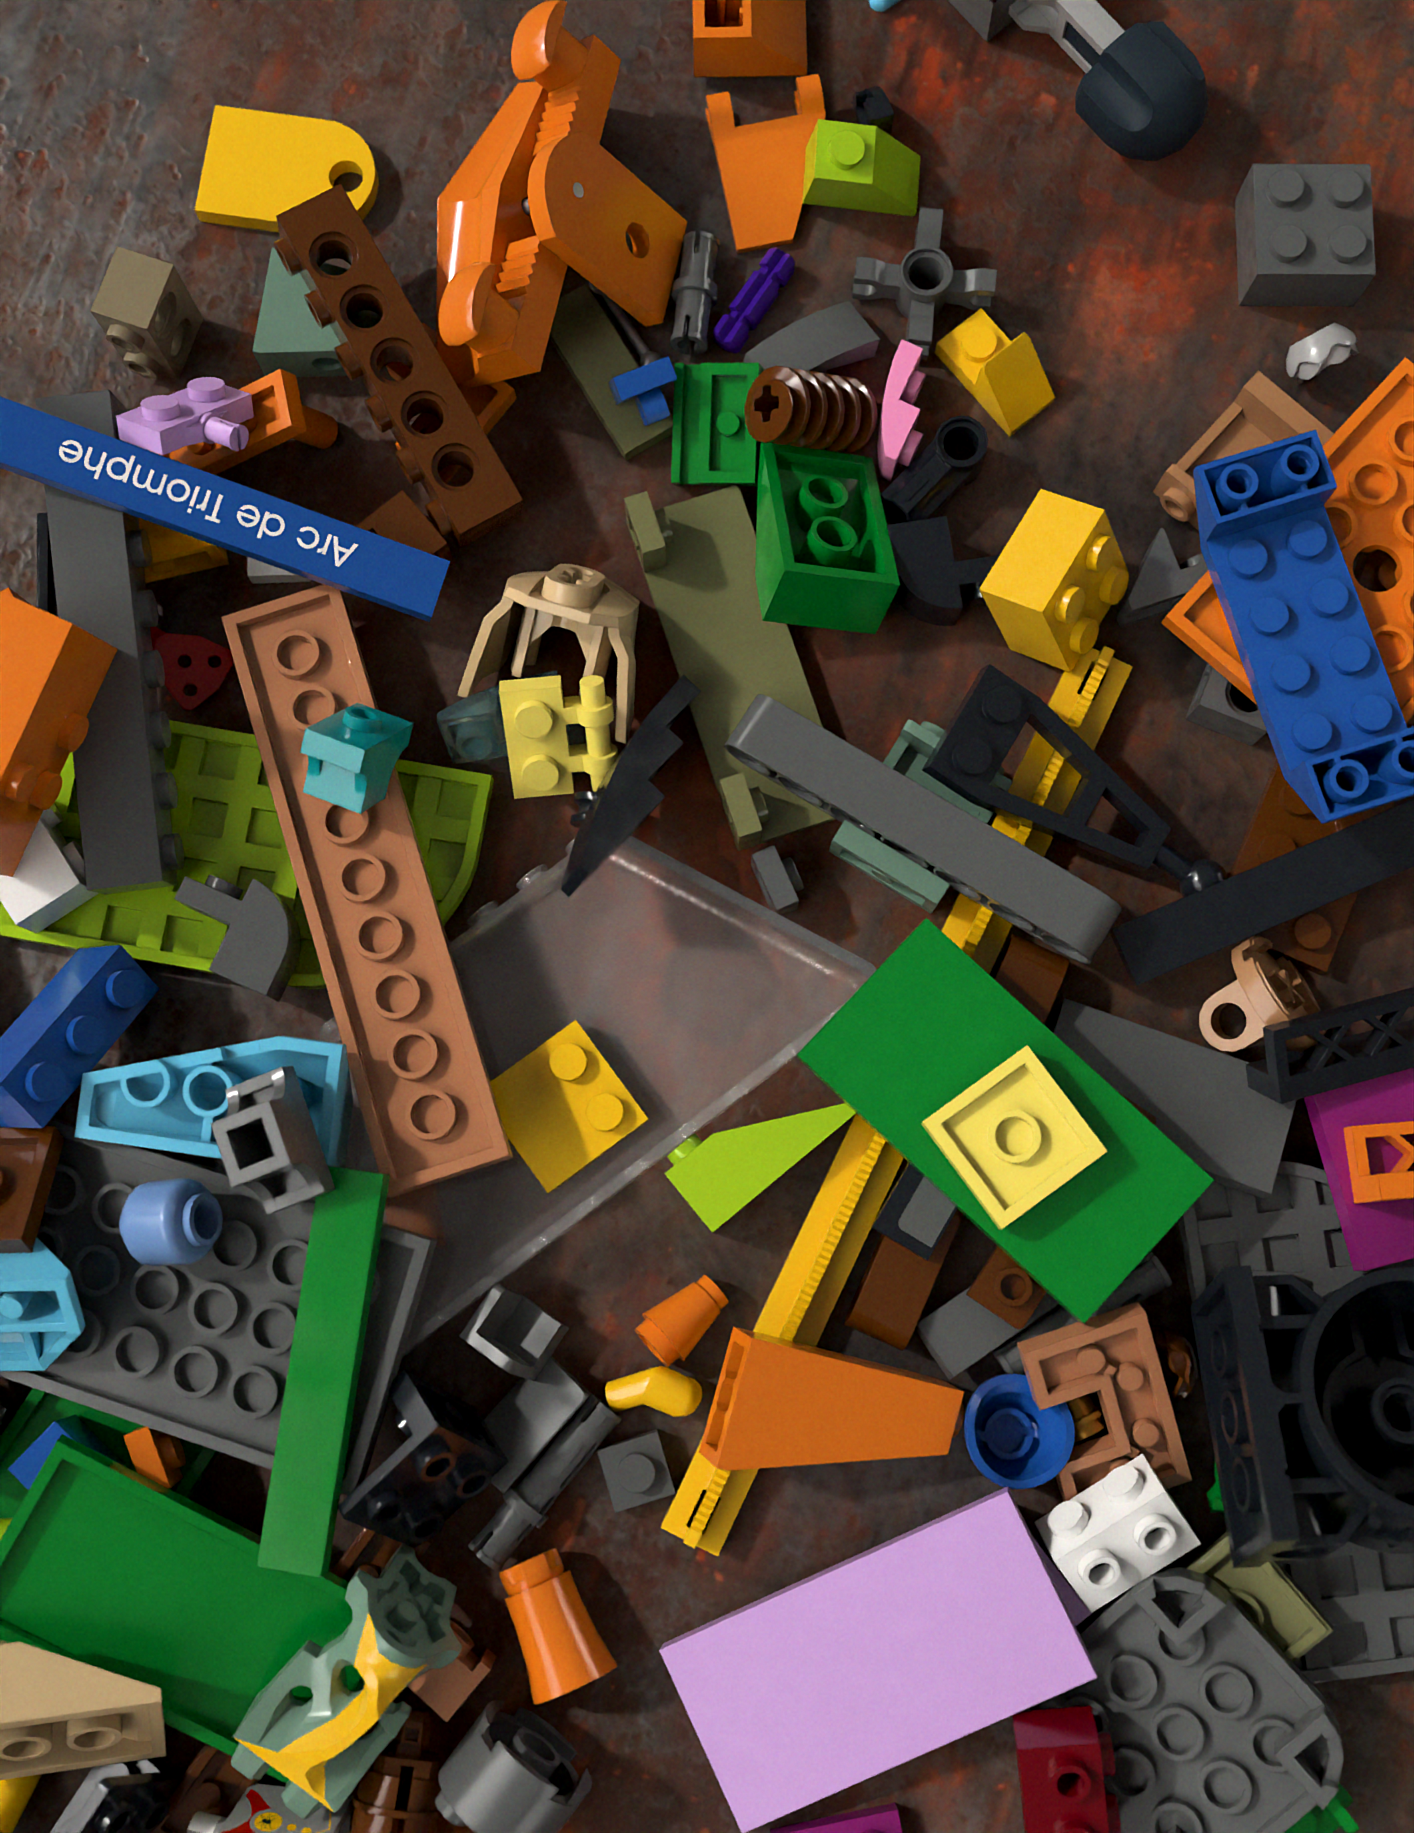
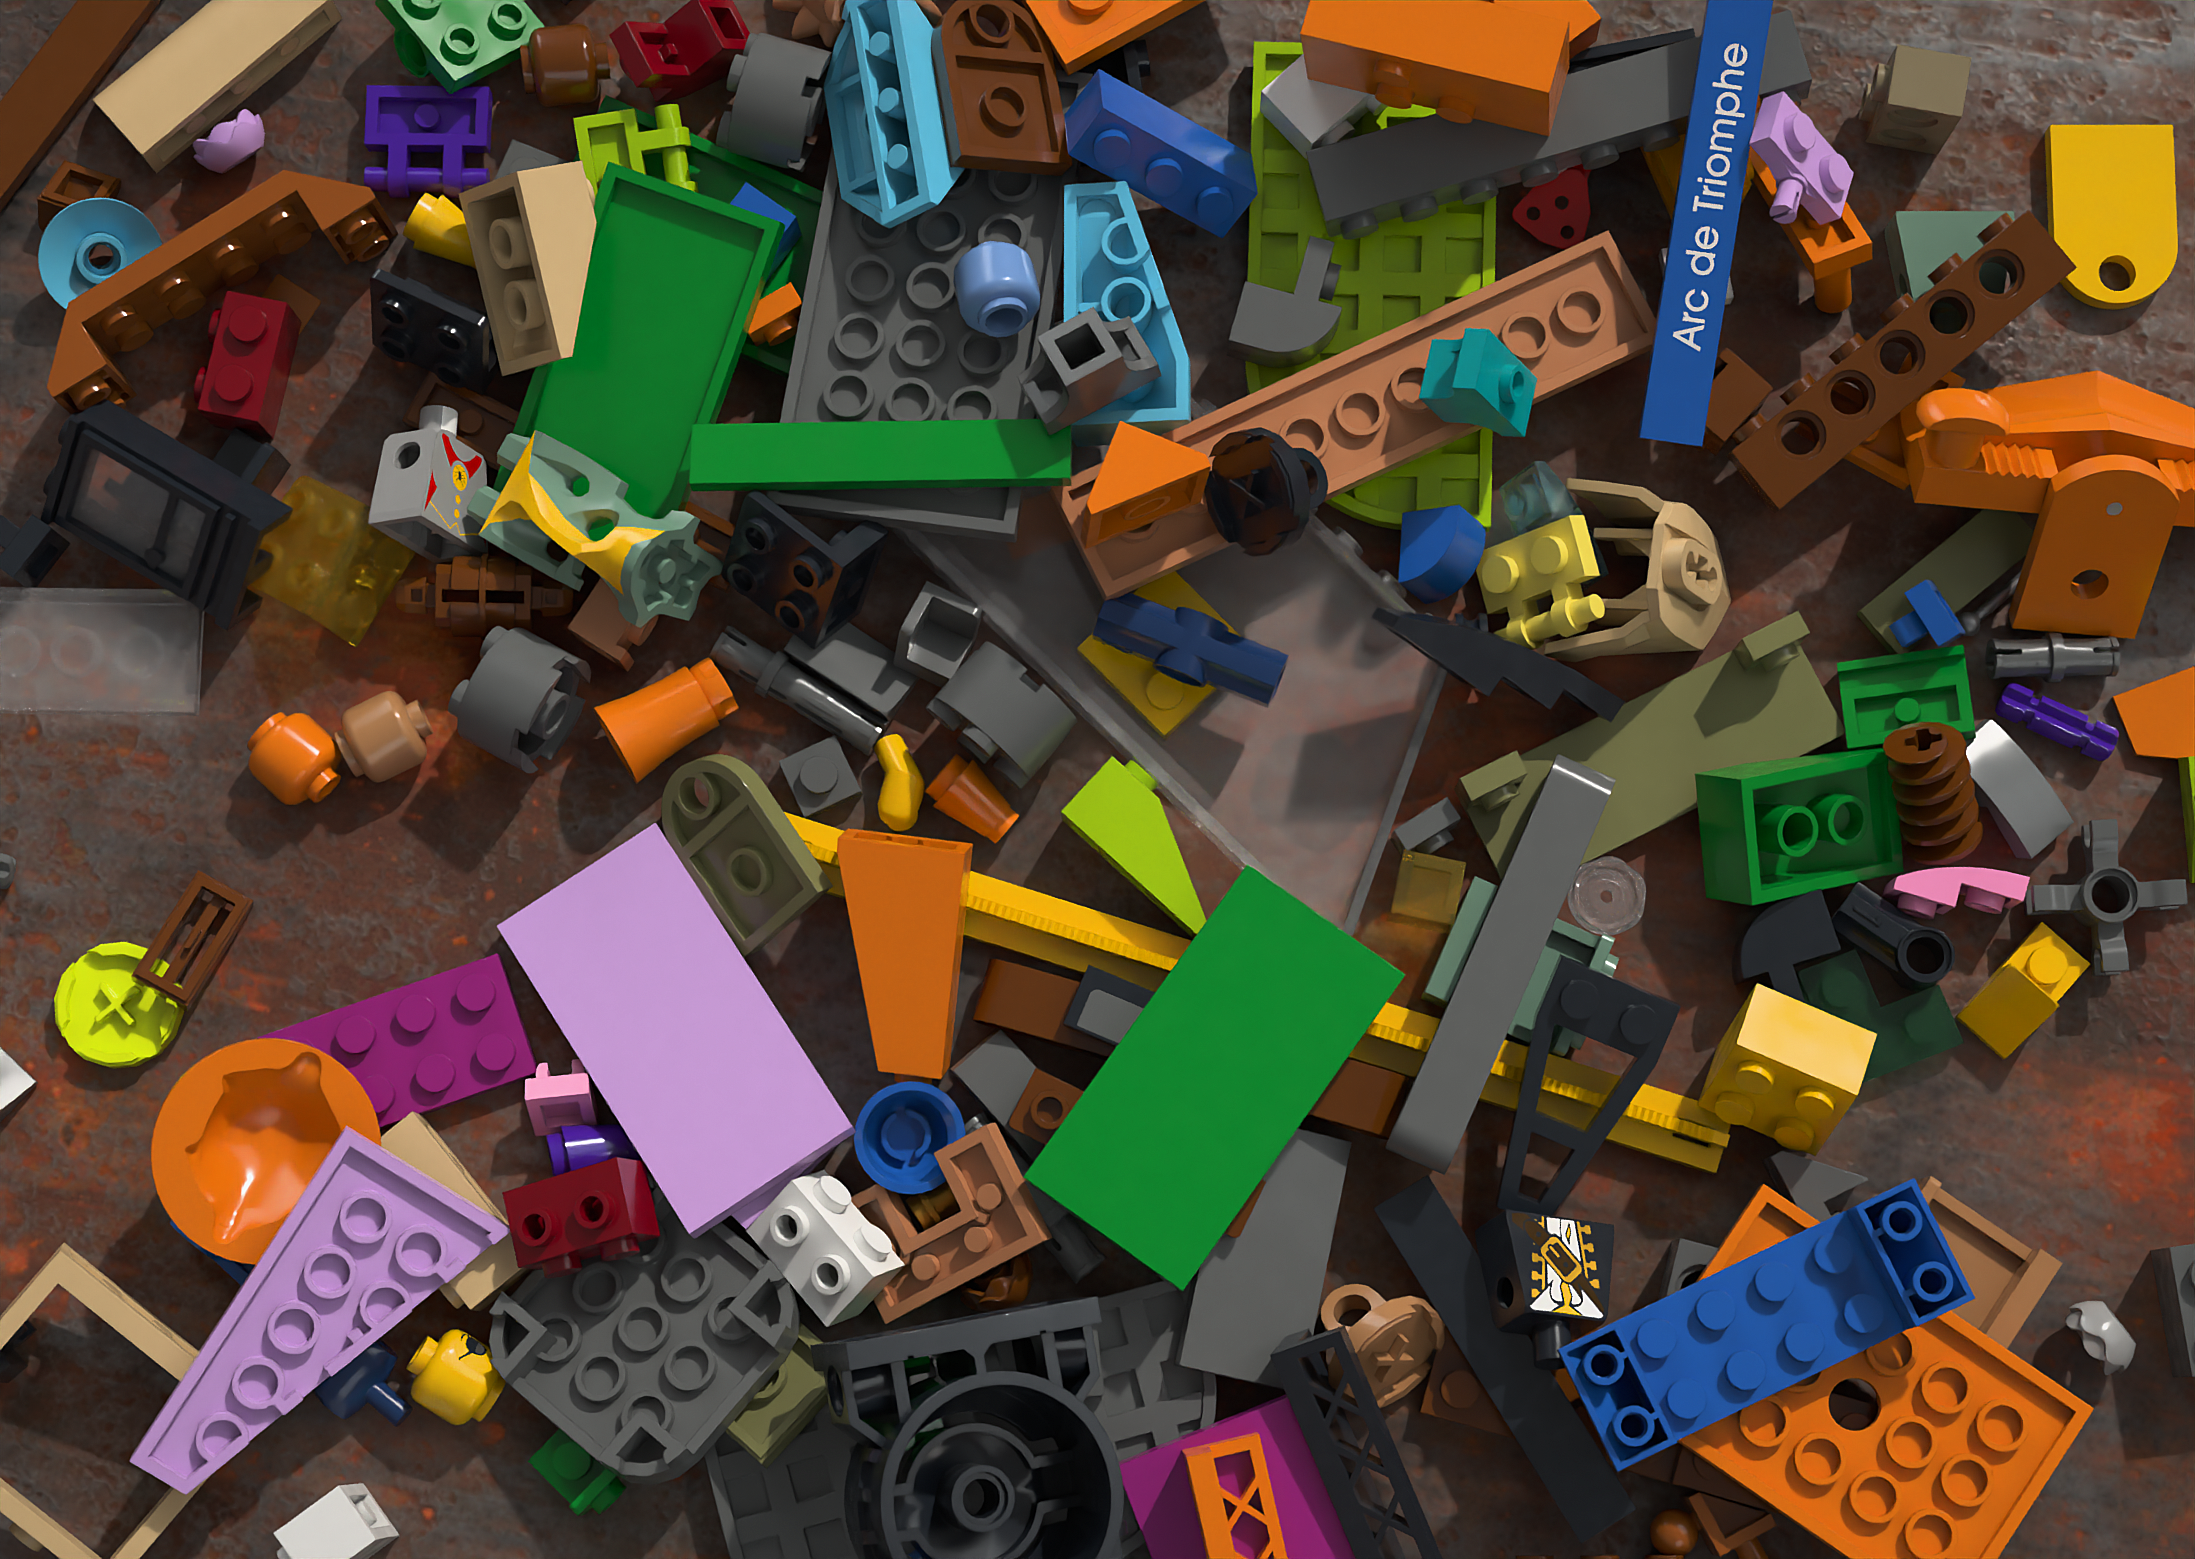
camera: 85 degrees right, 0 degrees up
light yellow plate [921,1045,1107,1230] -> none
none -> bright pink tile [525,1059,599,1136]
none -> dark purple cone [546,1124,643,1177]
none -> olive tile [661,754,833,957]
none -> dark grey brick [925,641,1078,790]
none -> orange slope [1080,421,1211,549]
none -> dark blue piece [1092,593,1289,708]
none -> black tile [1204,427,1328,557]
none -> clear yellow panel [1387,850,1466,934]
none -> blue brick [1398,505,1486,604]
none -> torso [1475,1210,1614,1370]
none -> clear plate [1567,856,1647,936]
none -> clear green plate [1796,949,1964,1083]

